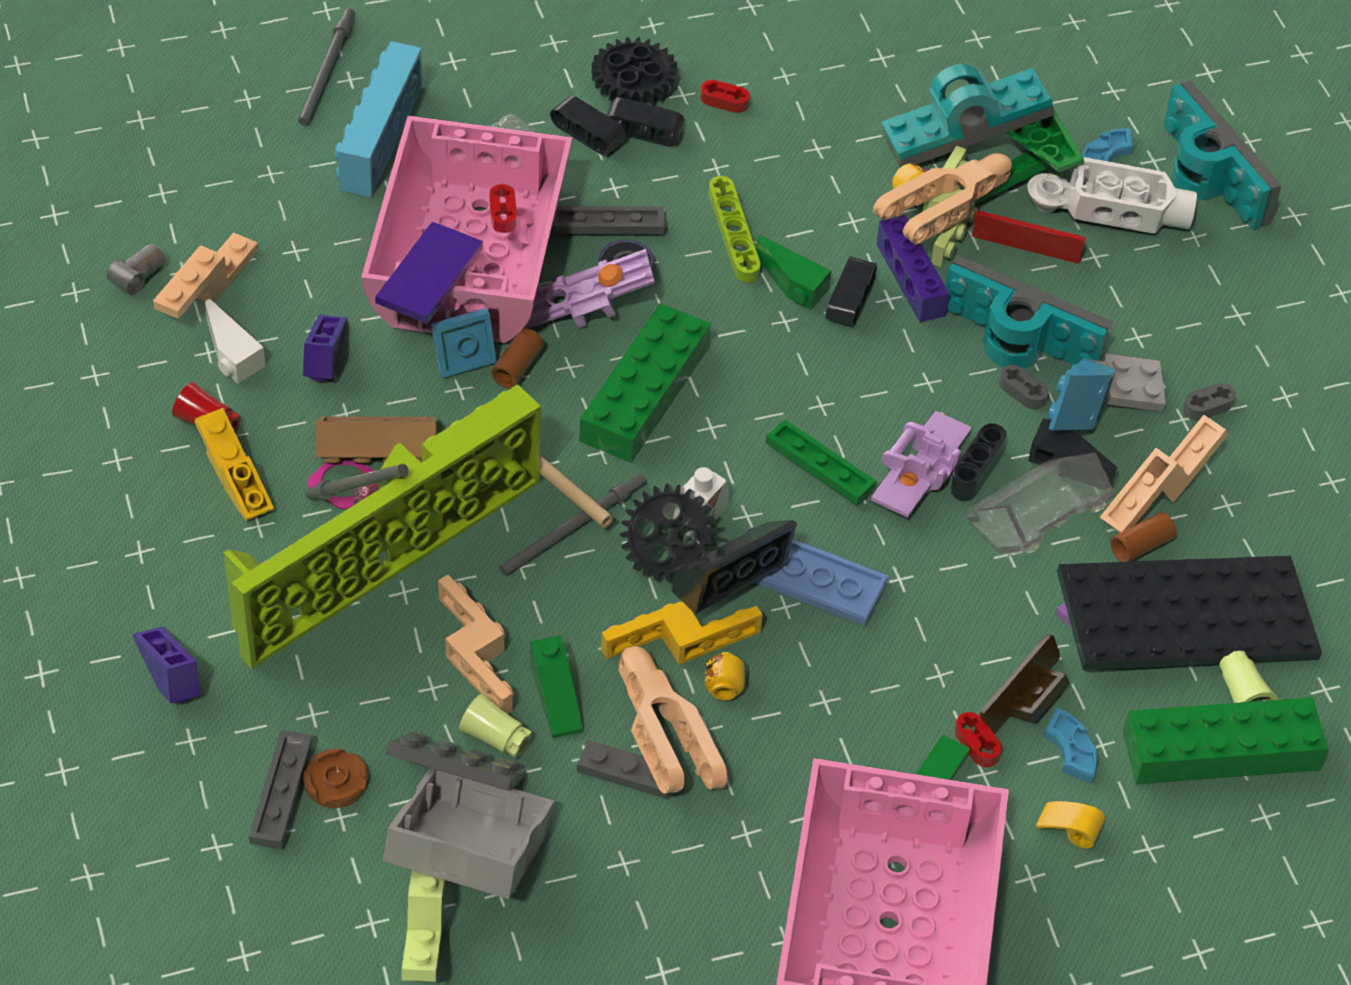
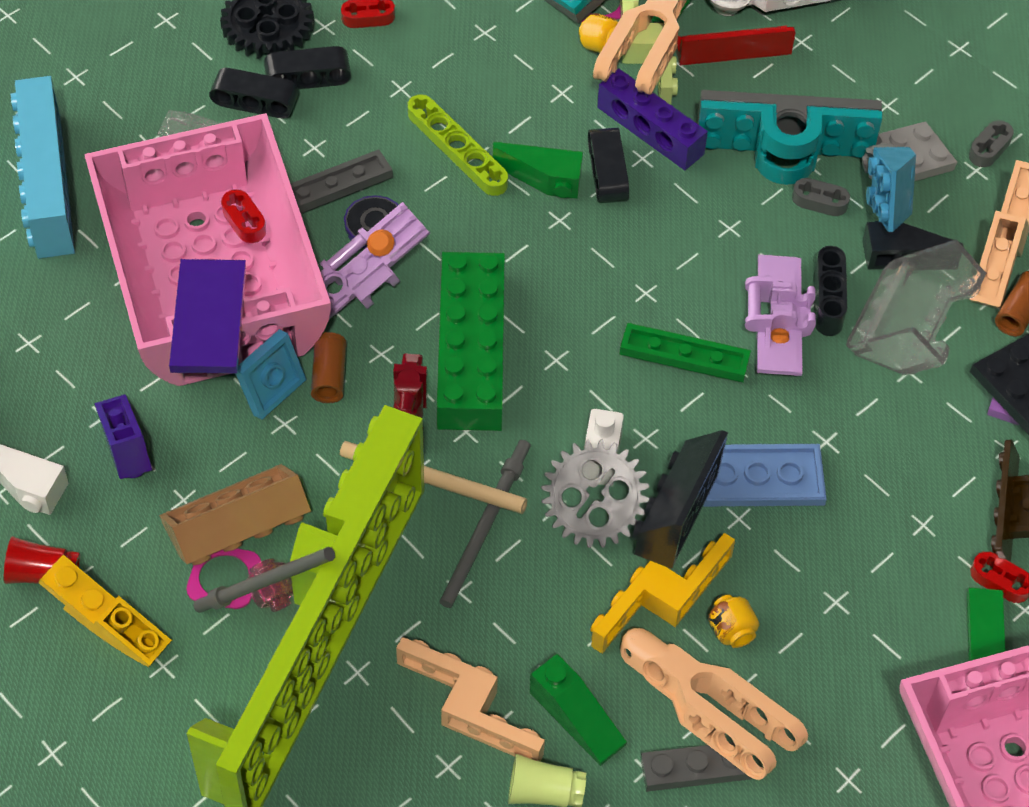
camera: 25 degrees left, 5 degrees up
none -> dark red hips [393,353,428,446]

